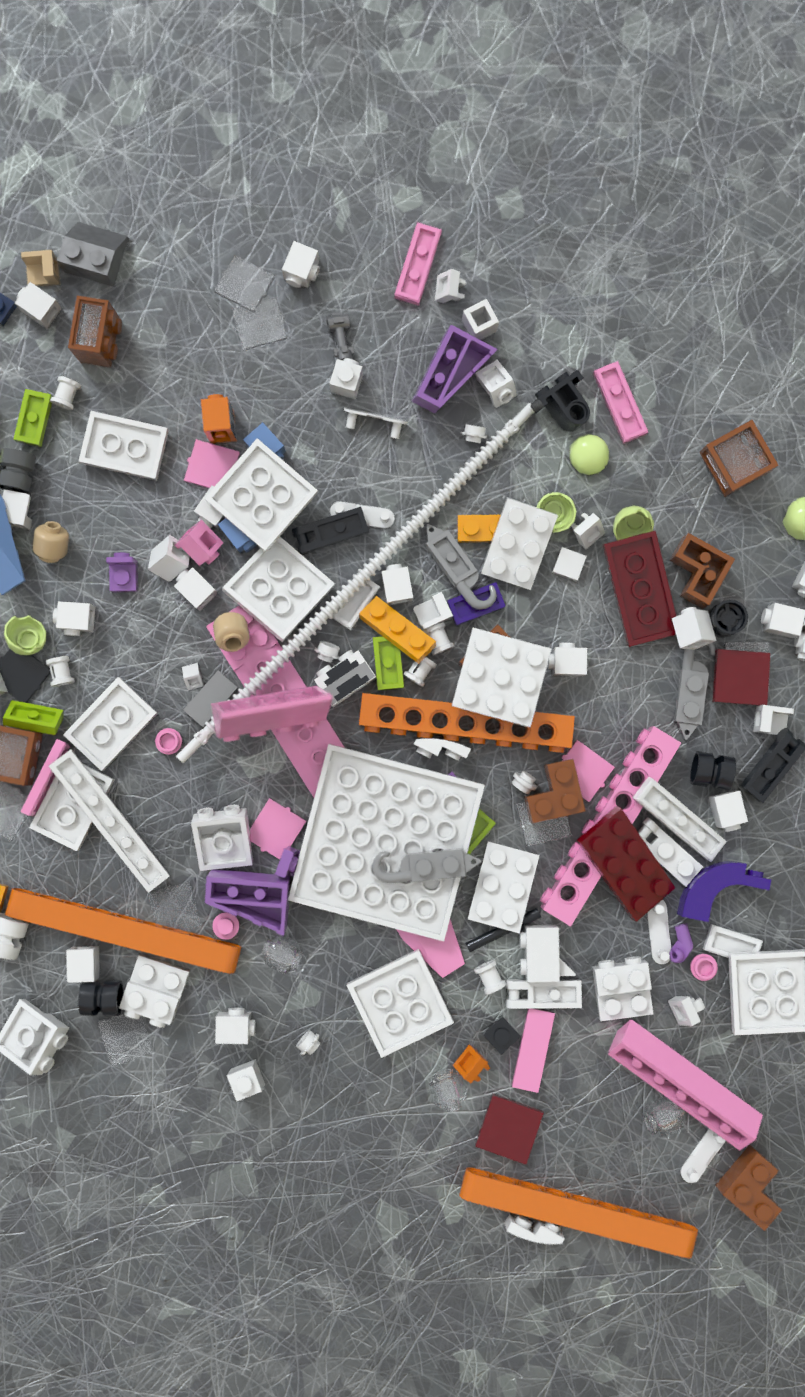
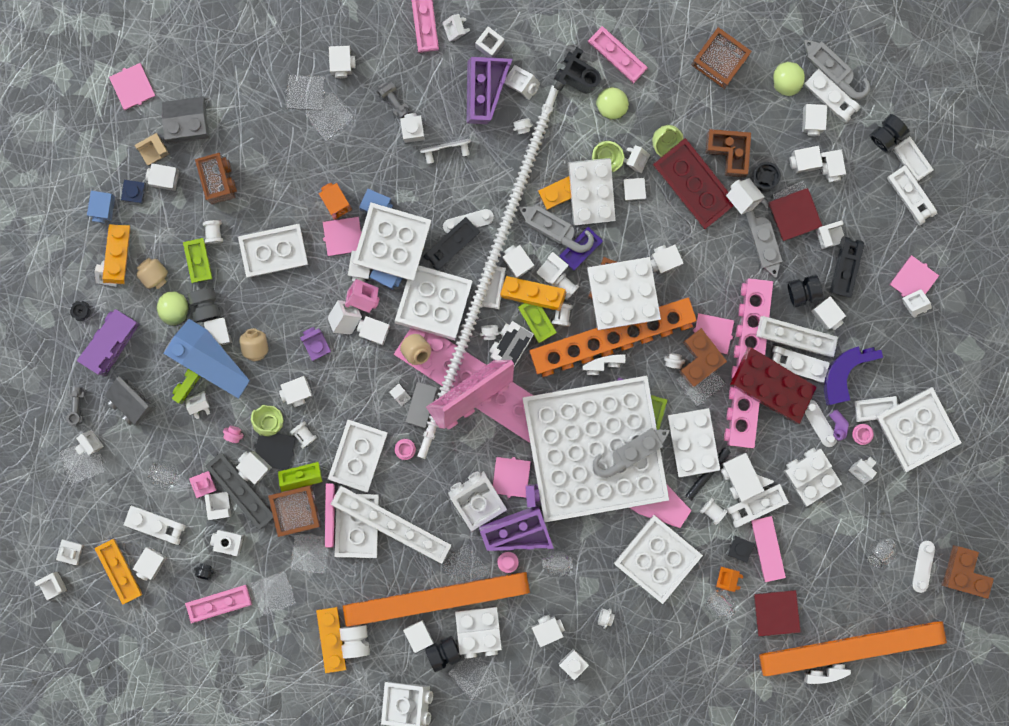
camera: 25 degrees left, 0 degrees up
bright pink brick [608,1019,763,1150] -> none
none -> bright pink piece [109,63,155,110]

